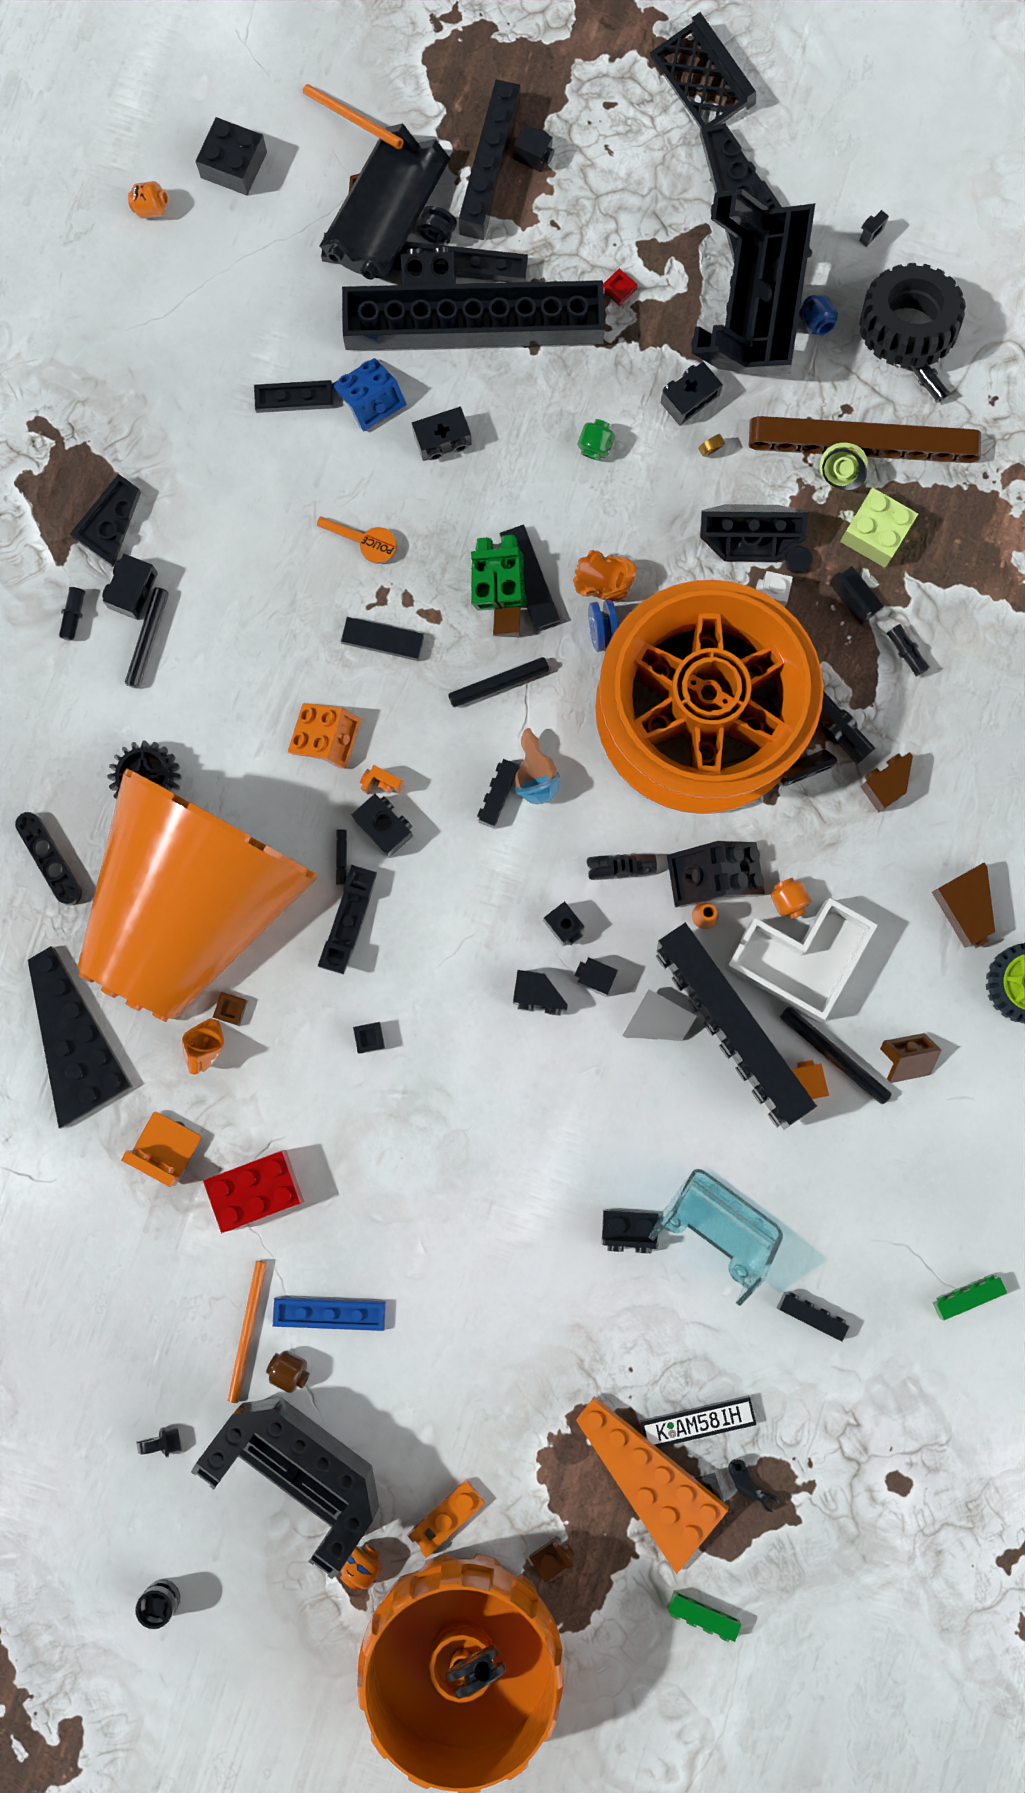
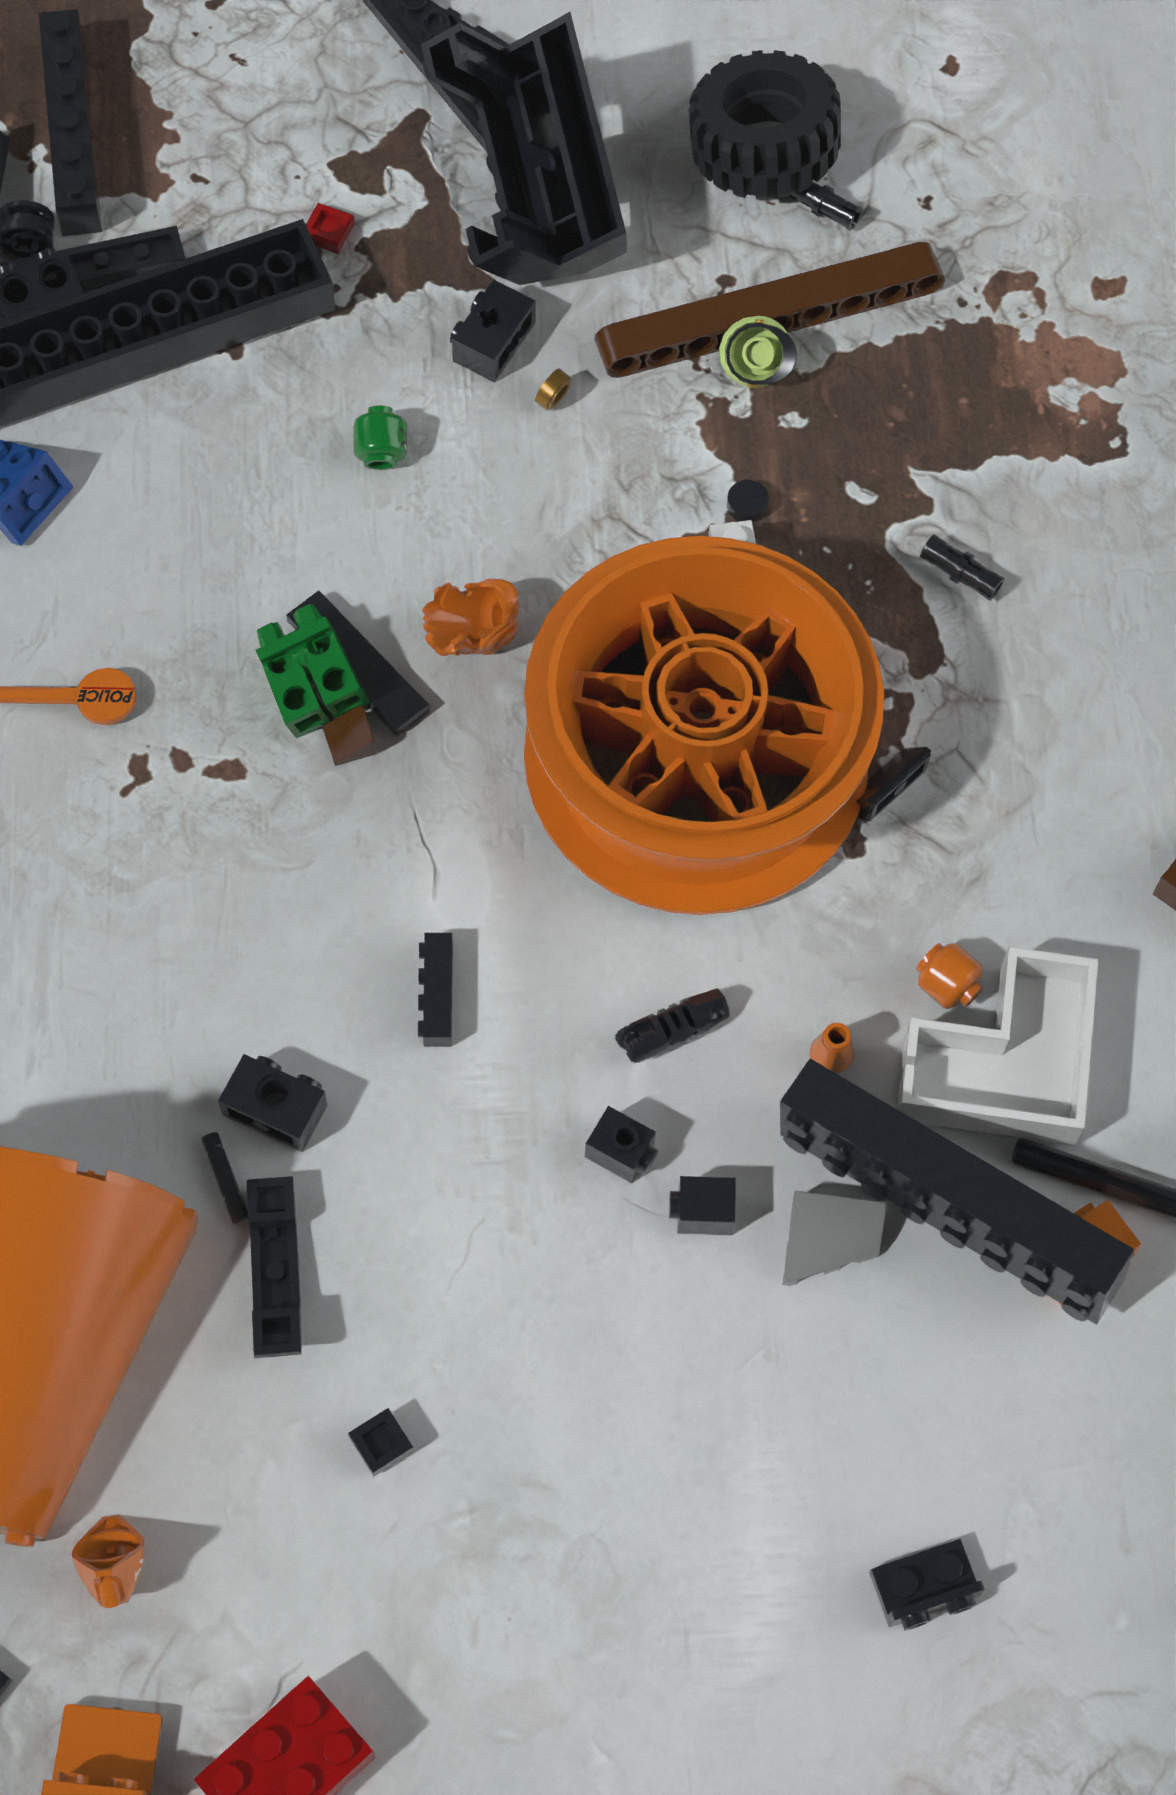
camera: 25 degrees left, 15 degrees down
reddish brown tile [212,992,248,1026] -> none
orange bracket [288,703,362,769] -> none
black tile [341,617,424,661] -> none
orange bracket [360,765,404,795] -> none
black brick [411,406,472,461] -> none
black axle [448,657,549,708] -> none
black slope [513,970,568,1016] -> none
black brick [514,124,555,172] -> none
piece [515,728,560,805] -> none
blue head [588,600,619,652] -> none
clear light blue windscreen [648,1169,783,1306] -> none
black bracket [667,841,765,907] -> none
black wedge [700,504,809,562] -> none
blue head [799,295,838,335] -> none
black piece [818,690,876,764] -> none
black panel [830,566,884,625] -> none
yellowish green brick [840,487,918,567] -> none
black plate [859,210,889,247] -> none
reddish brown slope [860,752,913,813] -> none

